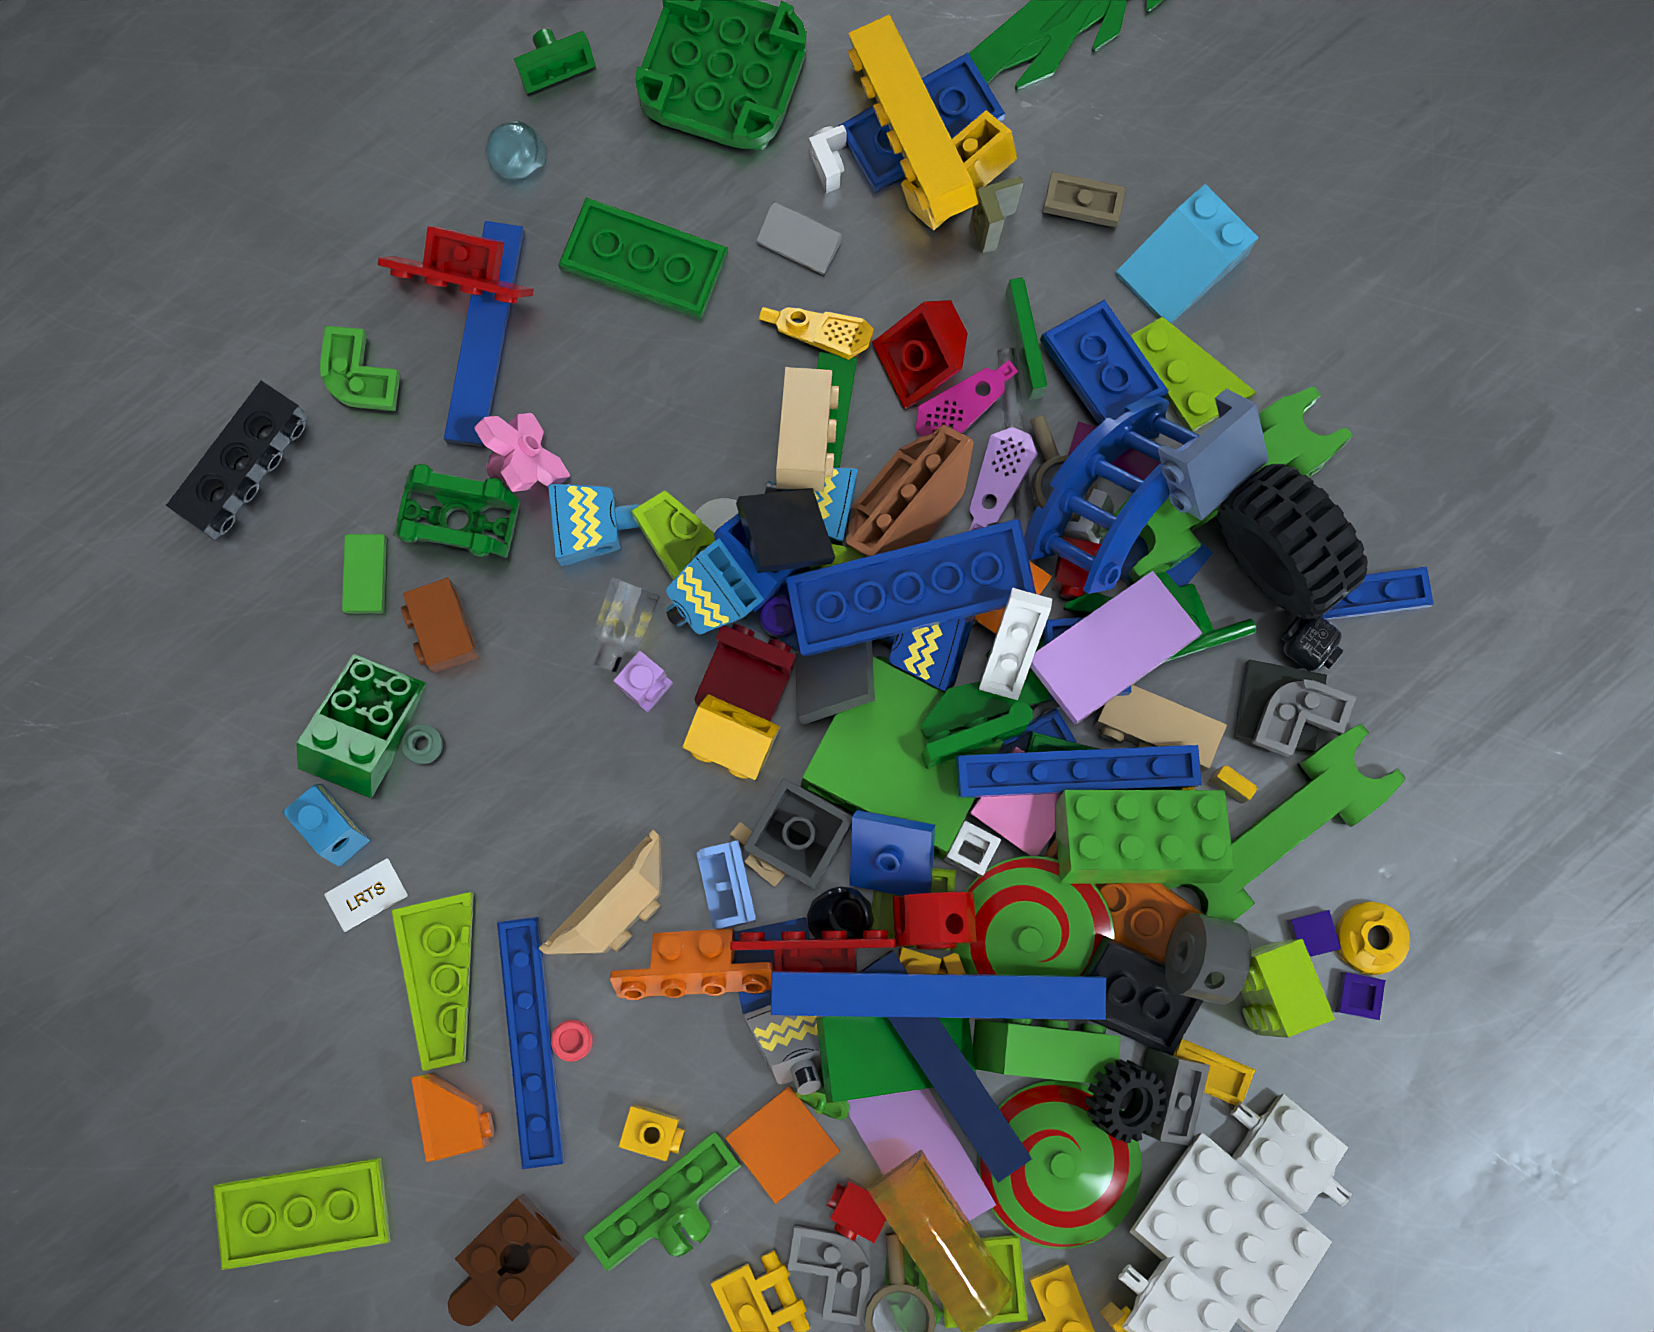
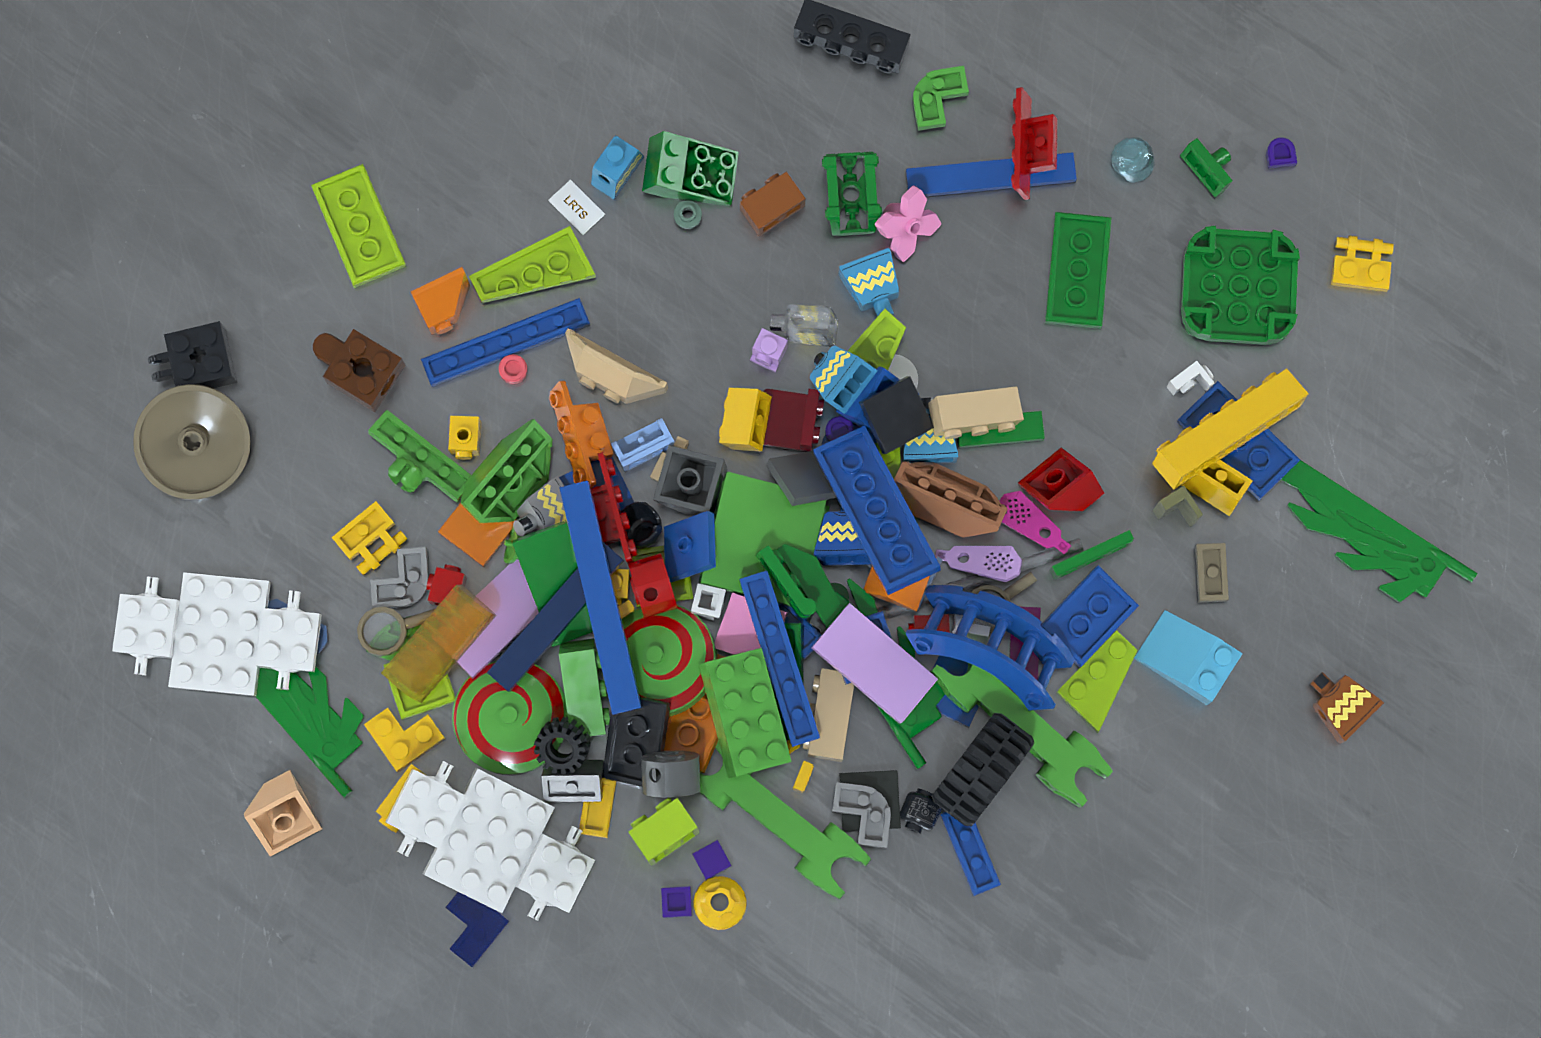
camera: 80 degrees right, 0 degrees up
bright green tile [342,534,387,614] -> none
light grey slope [756,201,841,276] -> none
yellow piece [759,307,874,360] -> none
white plate [979,588,1052,700] -> none
sand blue panel [1158,388,1269,520] -> none
none -> clear blue tile [445,892,510,968]
none -> bright green wedge [461,419,553,523]
none -> dark orange torso [1310,672,1384,744]

